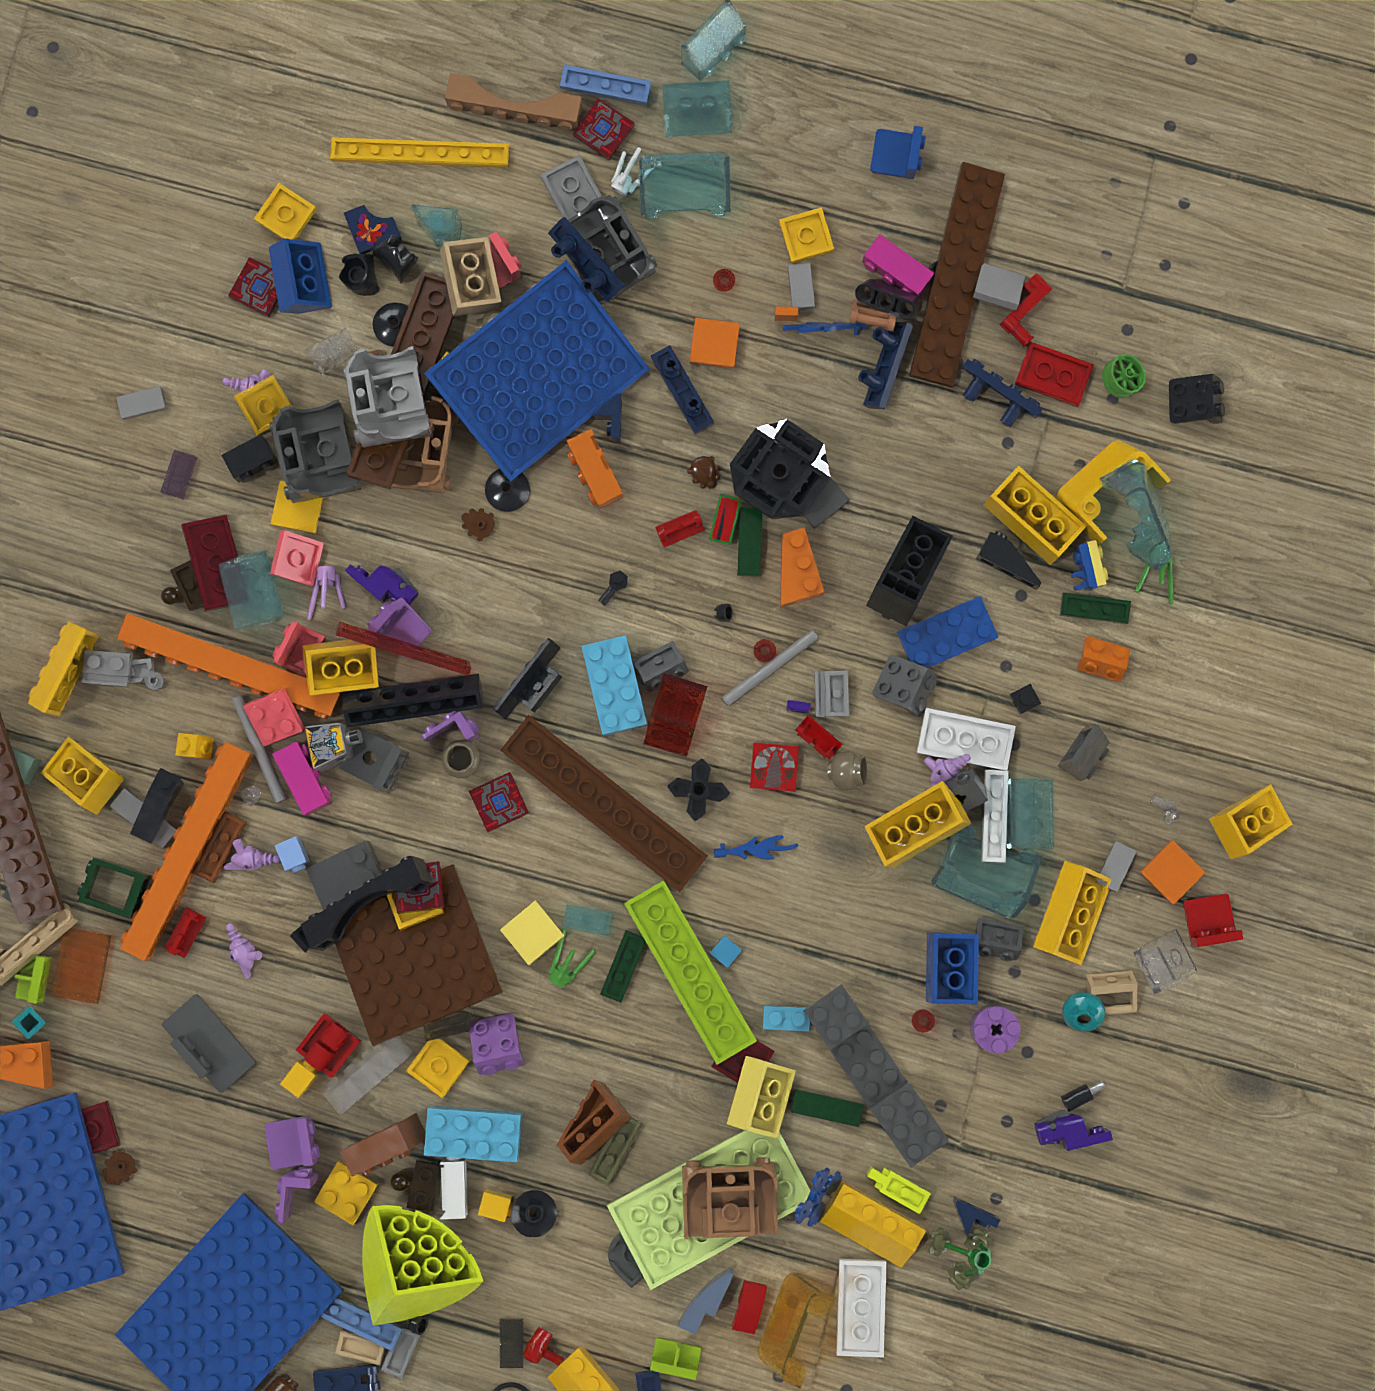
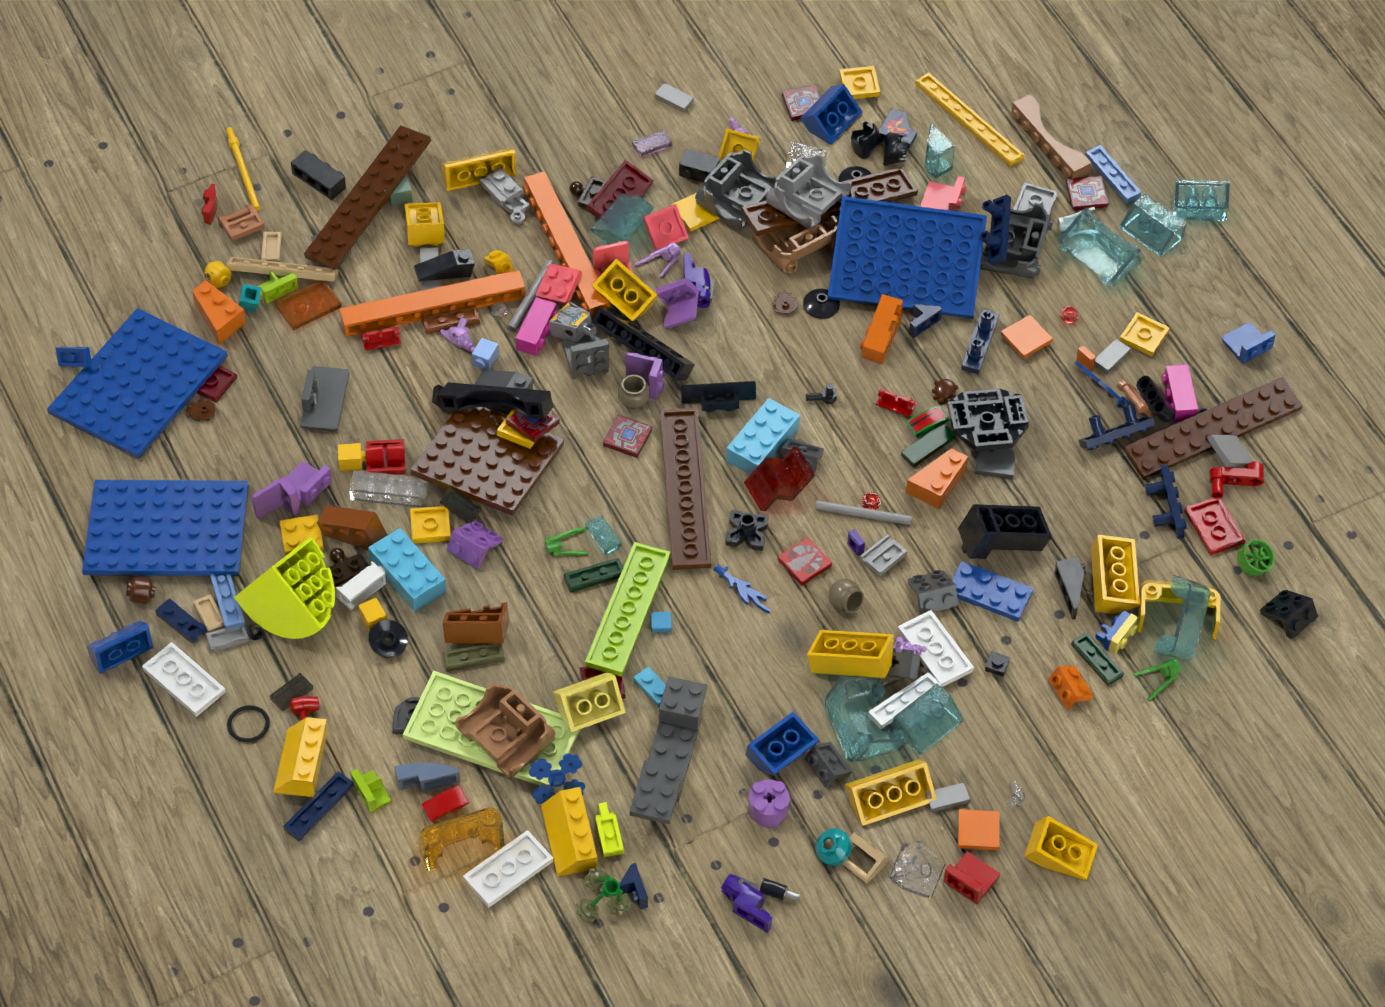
camera: 45 degrees right, 30 degrees down
dark green window [77,857,151,919] -> none
lavender piece [226,924,262,979] -> none
clear red tile [336,622,471,676] -> none
tan brick [440,237,502,316] -> none
light yellow tile [500,900,565,966] -> none
black hinge [714,604,733,622] -> none
dark green tile [791,1089,864,1127] -> none
red hinge [795,715,843,760] -> none
clear red plate [912,1009,935,1033] -> none
dark grey slope [1058,724,1110,781] -> none

